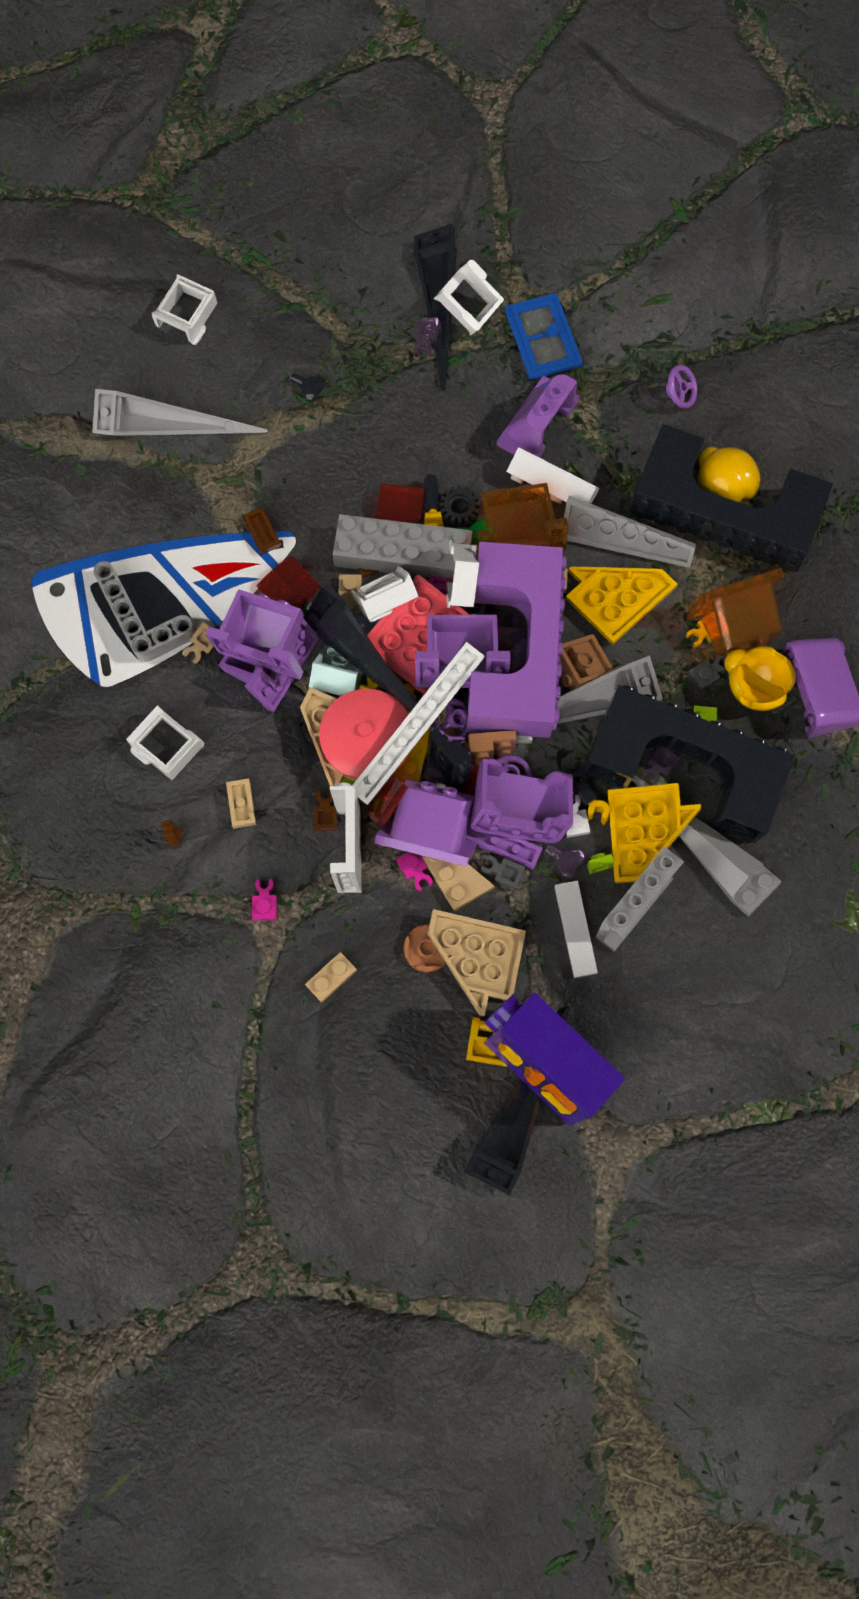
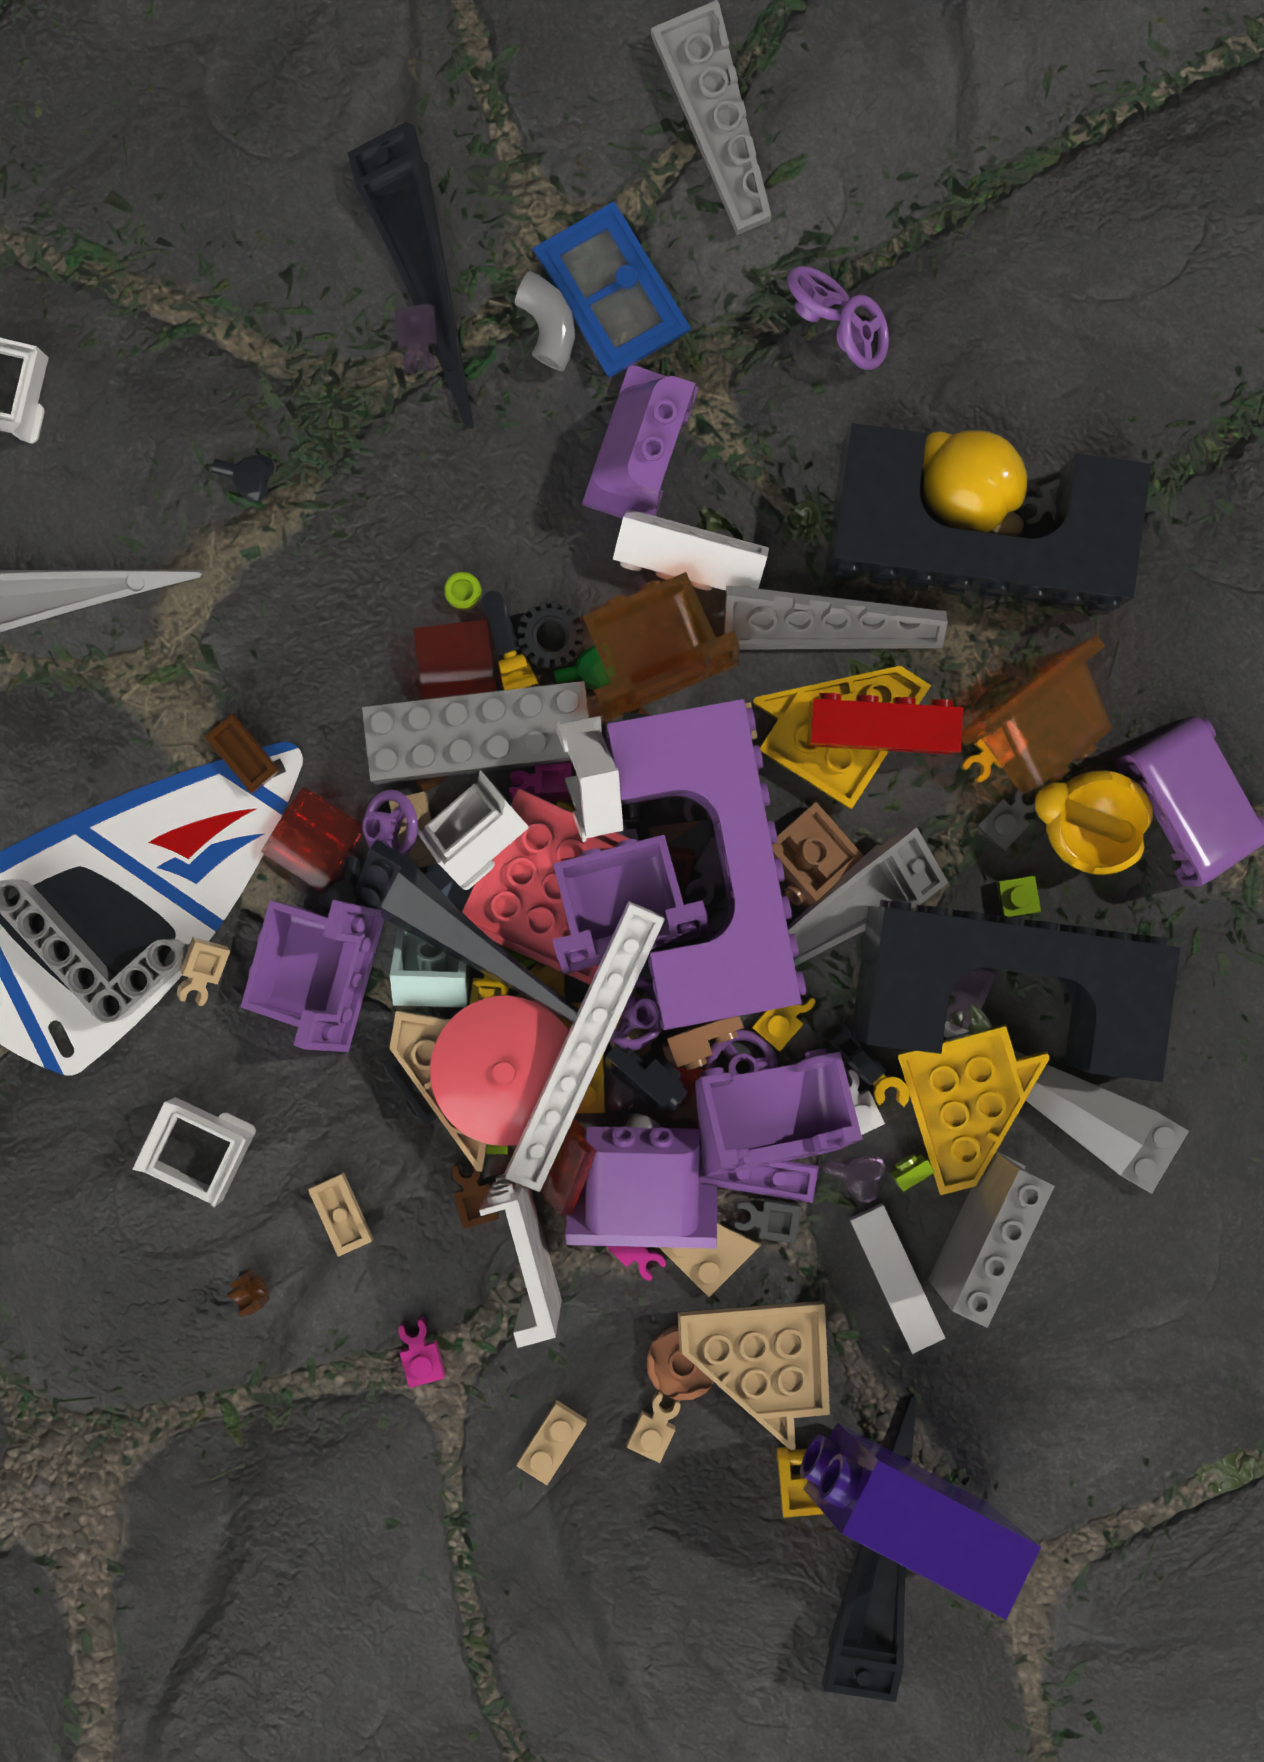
camera: 25 degrees left, 15 degrees up
medium lavender windscreen [205,589,304,680] -> none
white piece [434,260,504,335] -> none
none -> medium lavender piece [363,790,418,857]
none -> lime tile [444,572,482,610]
none -> light grey cylinder [515,271,575,371]
none -> tan plate [627,1390,680,1463]
none -> light grey wing [651,0,771,235]
none -> yellow plate [751,997,816,1051]
none -> medium lavender piece [787,266,850,322]
none -> red brick [807,693,963,755]

